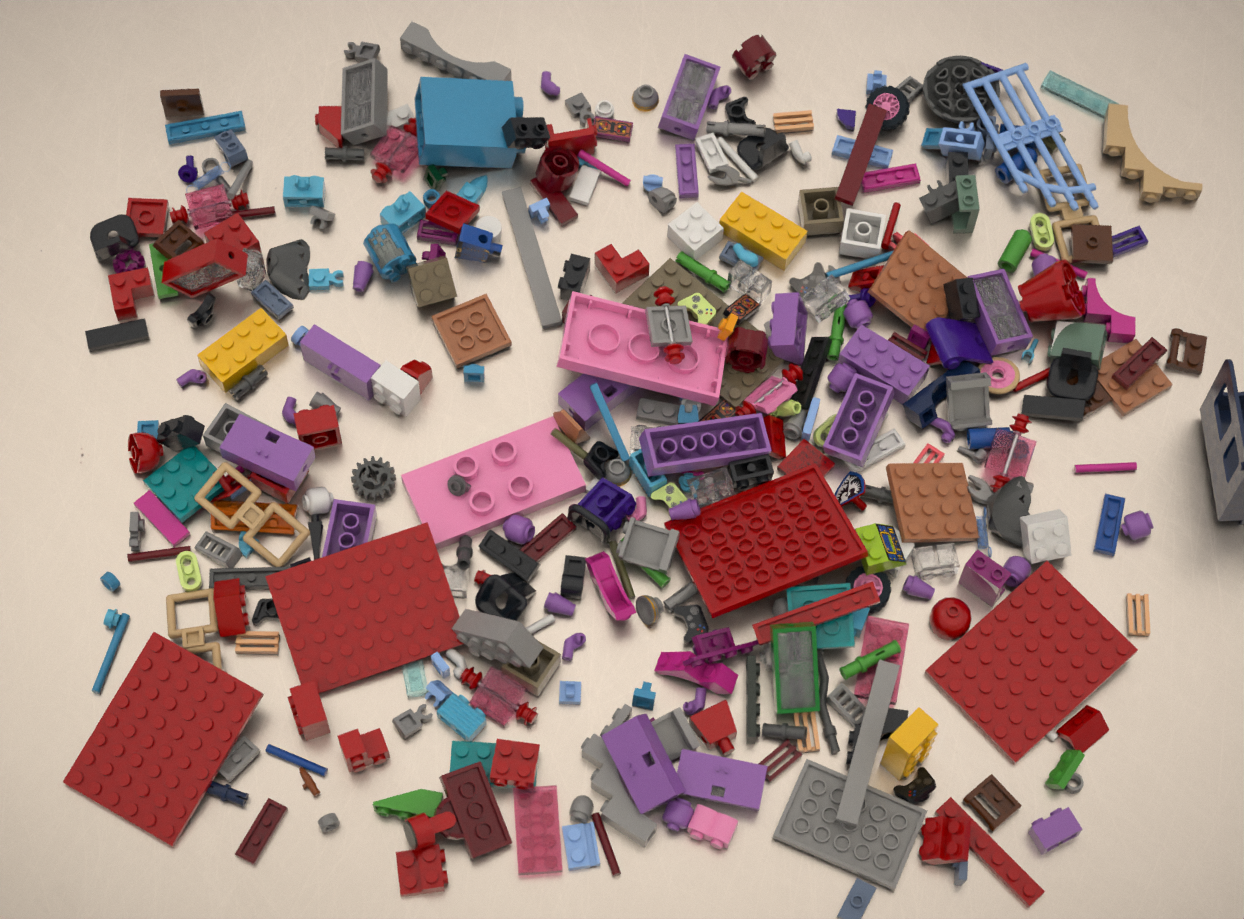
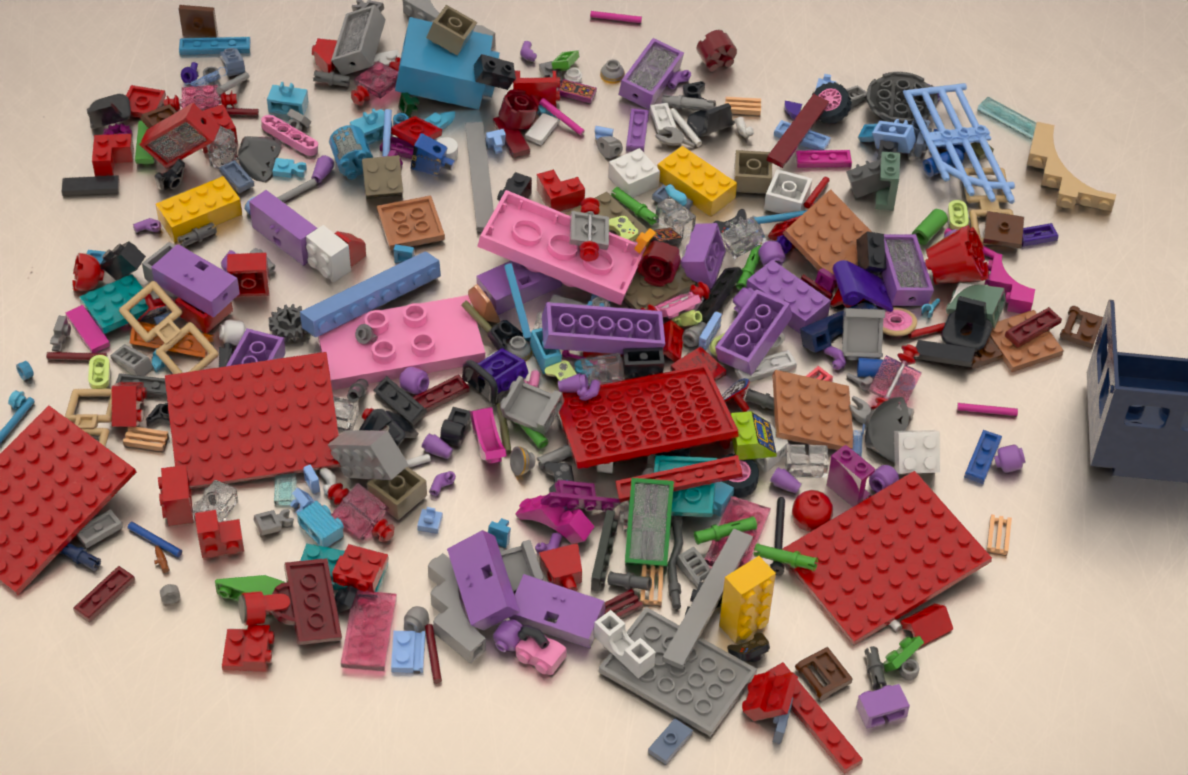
camera: 10 degrees right, 15 degrees down
none -> clear brick [192,480,238,522]
none -> bright pink beam [261,115,318,156]
none -> light grey bar [277,178,317,202]
none -> medium blue brick [300,251,441,338]
none -> black plate [335,586,357,613]
none -> light blue bar [382,109,392,157]
none -> dark tan brick [426,5,477,56]
none -> black arm [517,625,550,649]
none -> bright green plate [551,50,580,71]
none -> medium lavender arm [577,380,600,401]
none -> dark pink bar [590,11,642,23]
none -> white arch [594,610,656,678]
none -> bright green pin [754,543,818,571]
none -> black bar [770,497,785,575]
none -> dark grey pin [864,646,887,690]

